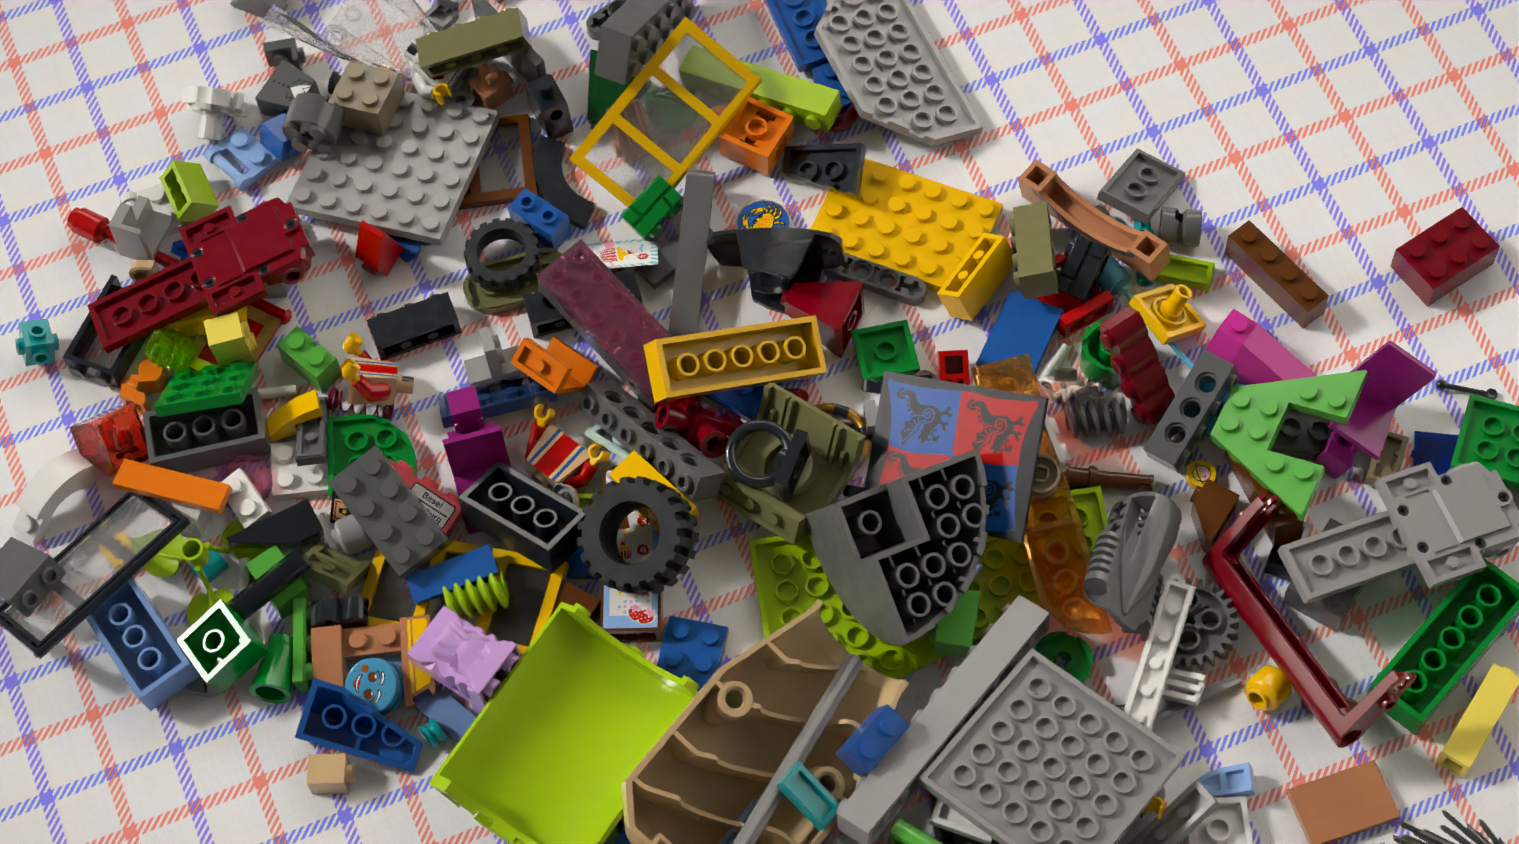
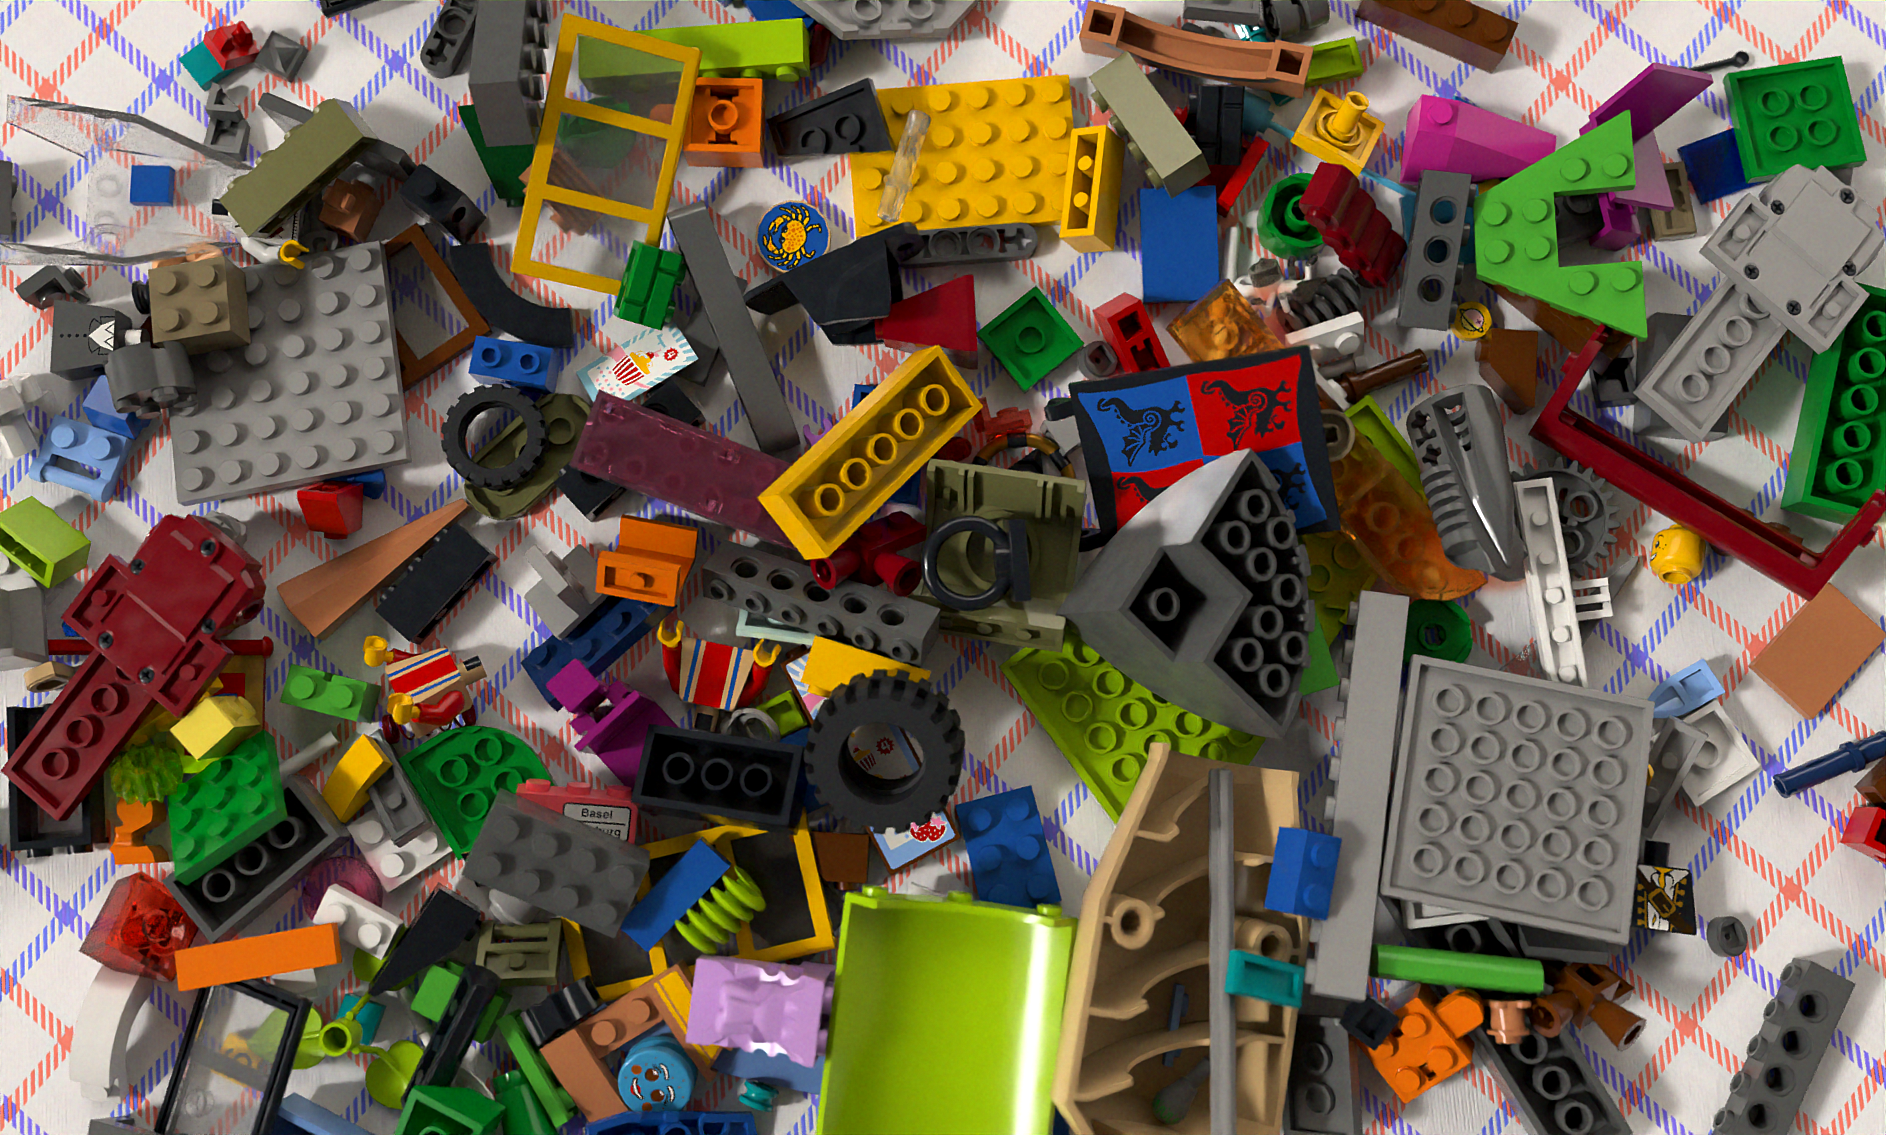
camera: 35 degrees left, 20 degrees up
none -> blue tile [129,165,175,207]
none -> nougat wedge [276,498,472,641]
none -> clear axle [877,110,931,223]
none -> clear red bracket [972,397,1033,443]
none -> white plate [1285,311,1367,380]

